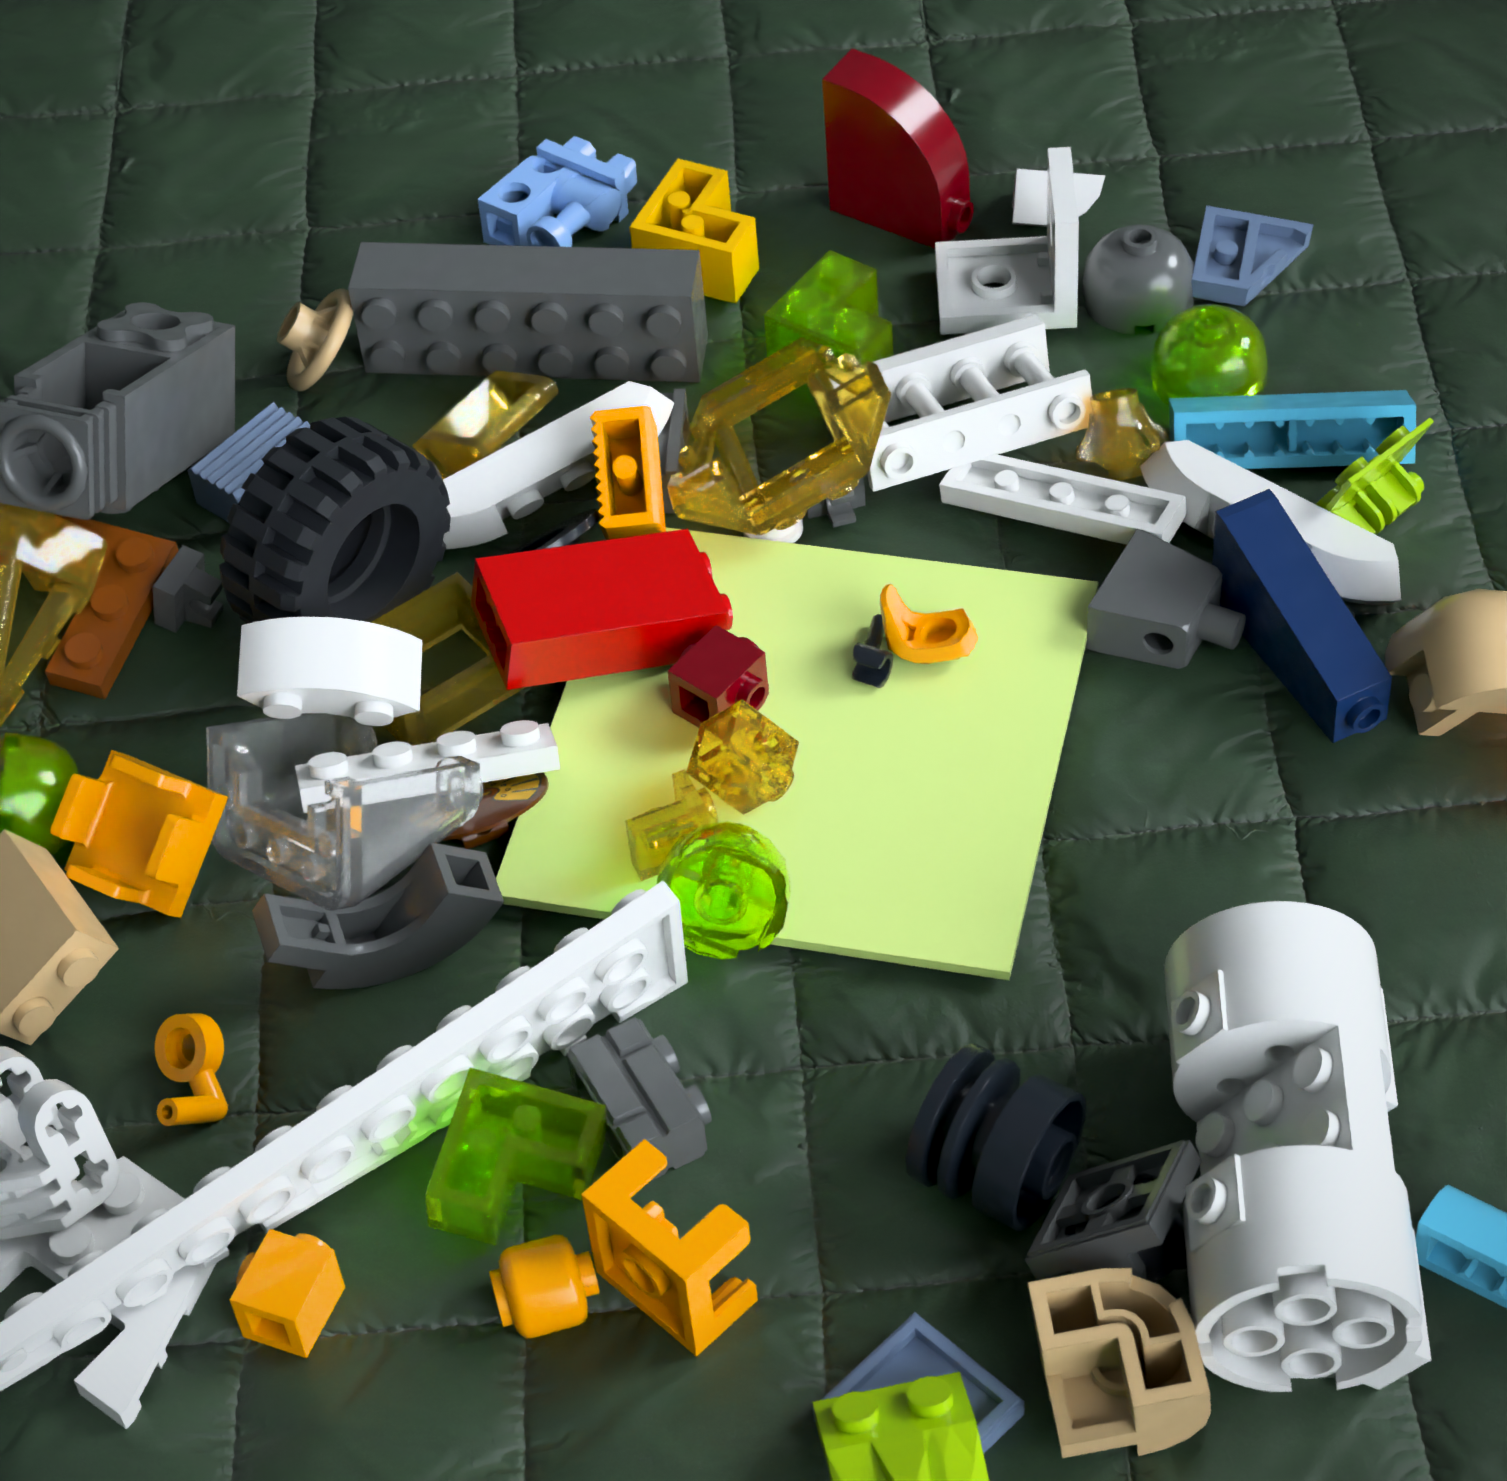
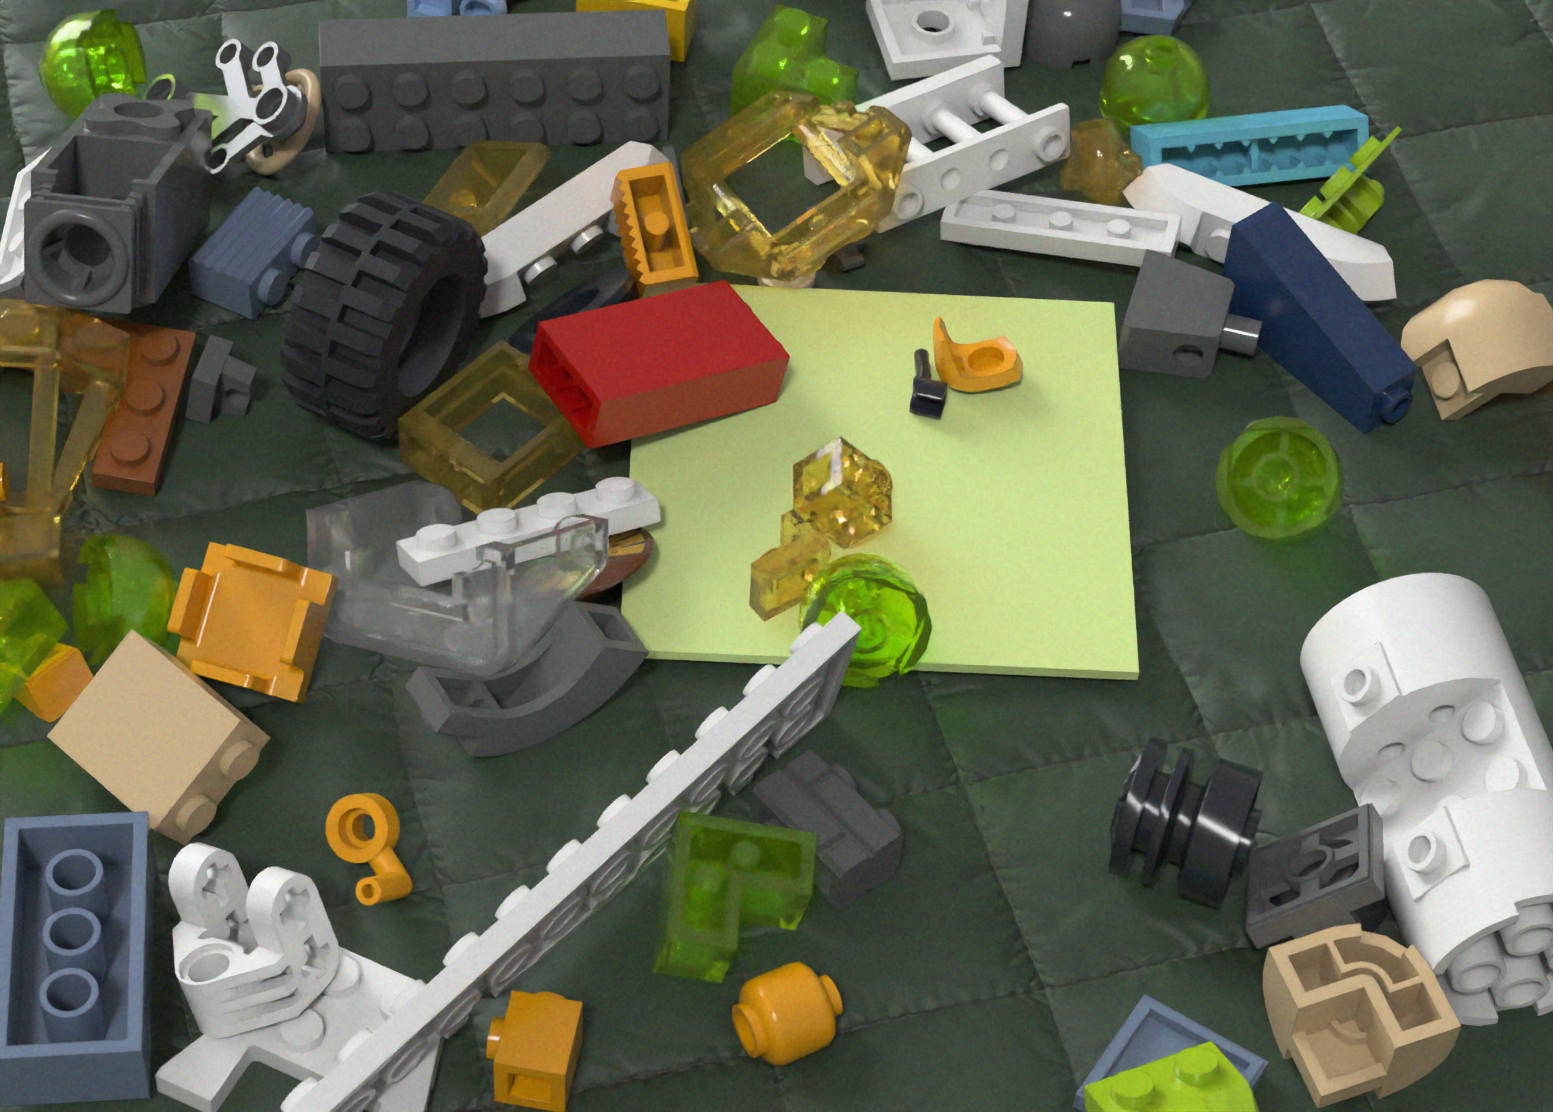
camera: 20 degrees left, 0 degrees up
white brick [237,617,422,726] -> none
light orange panel [581,1139,758,1357] -> none
dark red brick [667,625,769,740] -> none
none -> clear neon green cylinder [38,8,147,119]
none -> dark grey plant [142,39,308,184]
none -> clear neon green cylinder [1215,415,1346,544]

